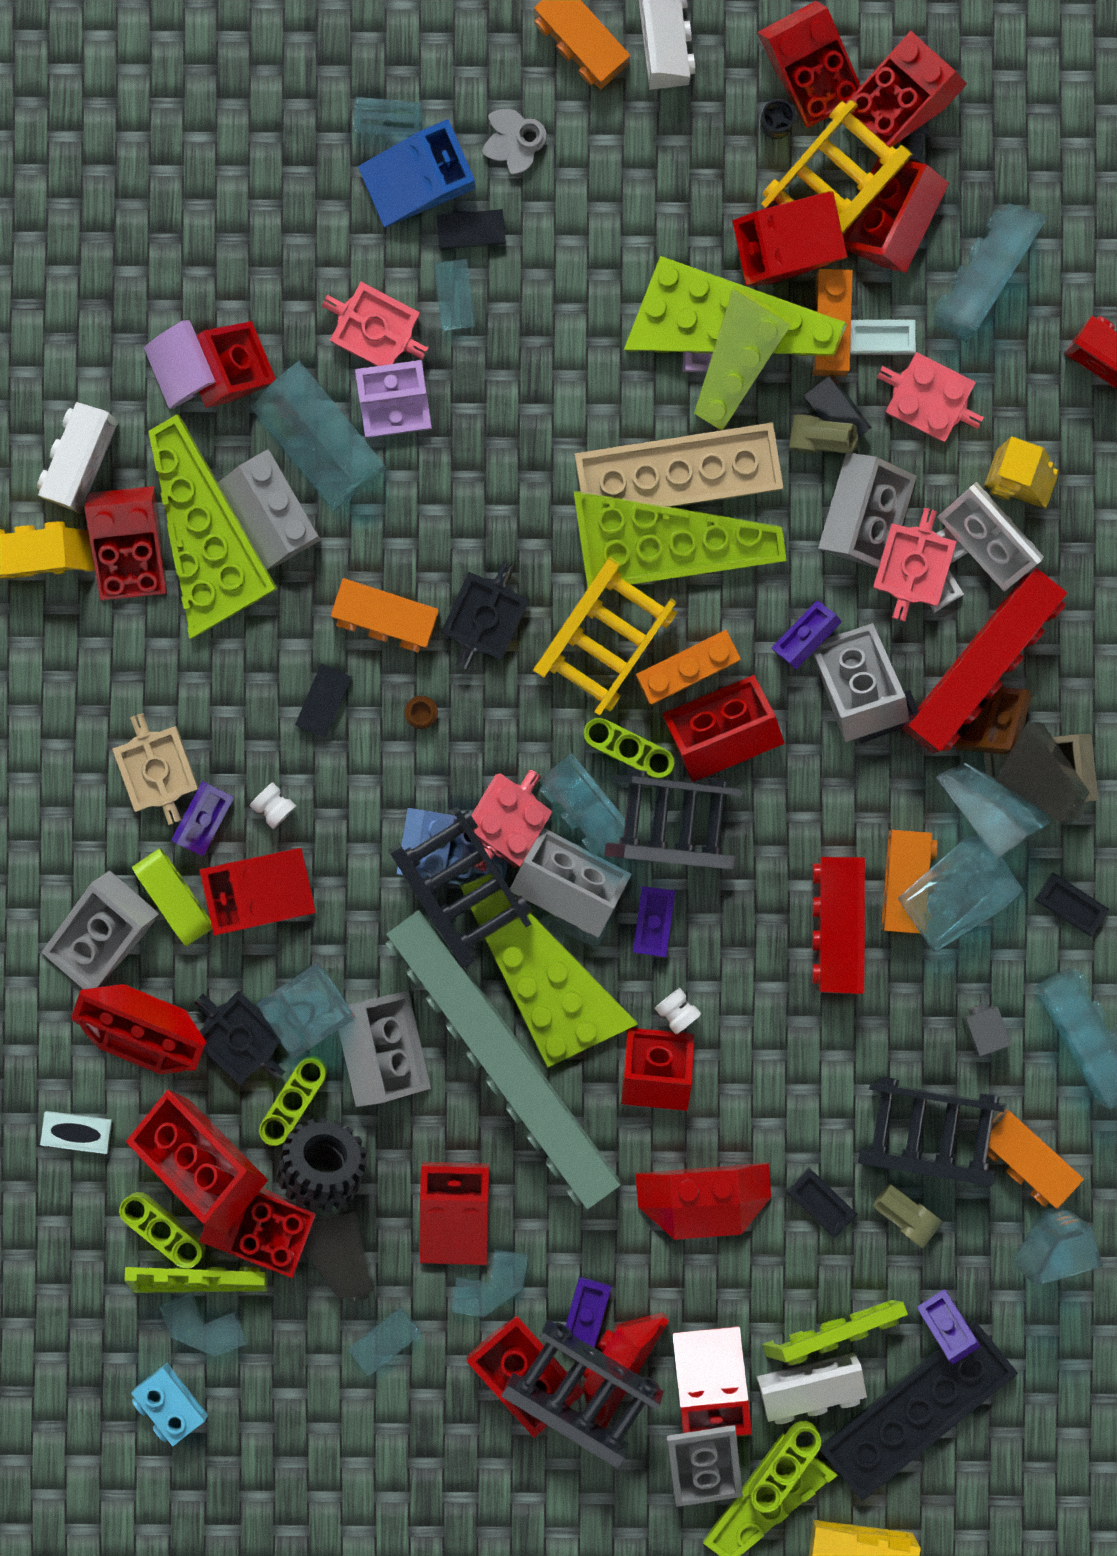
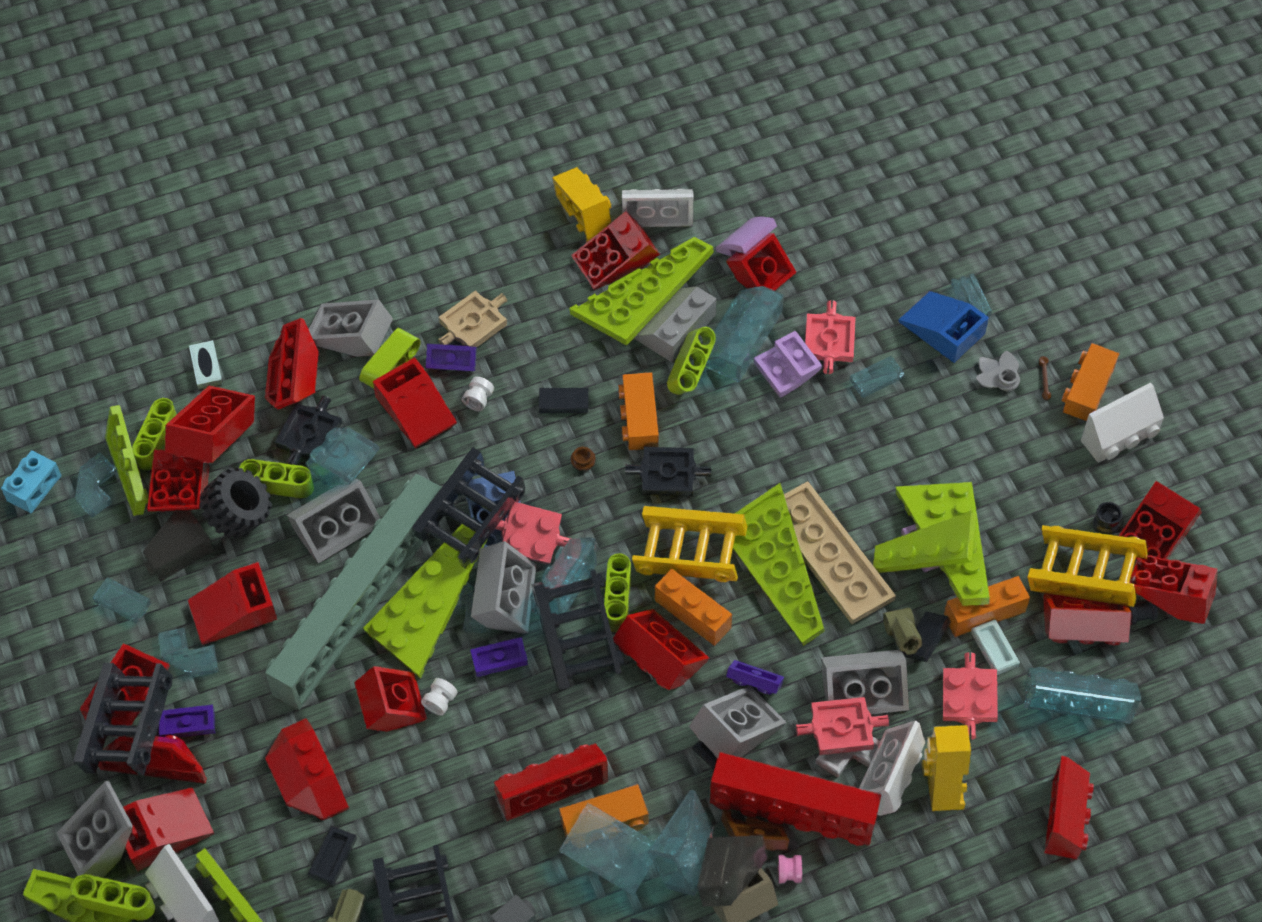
camera: 70 degrees right, 30 degrees down
black tile [437,209,506,250] -> none
red slope [732,191,847,286] -> none
none -> lime beam [667,327,716,395]
none -> bright pink wheel [778,855,802,883]
none -> reddish brown hinge [1039,356,1051,400]

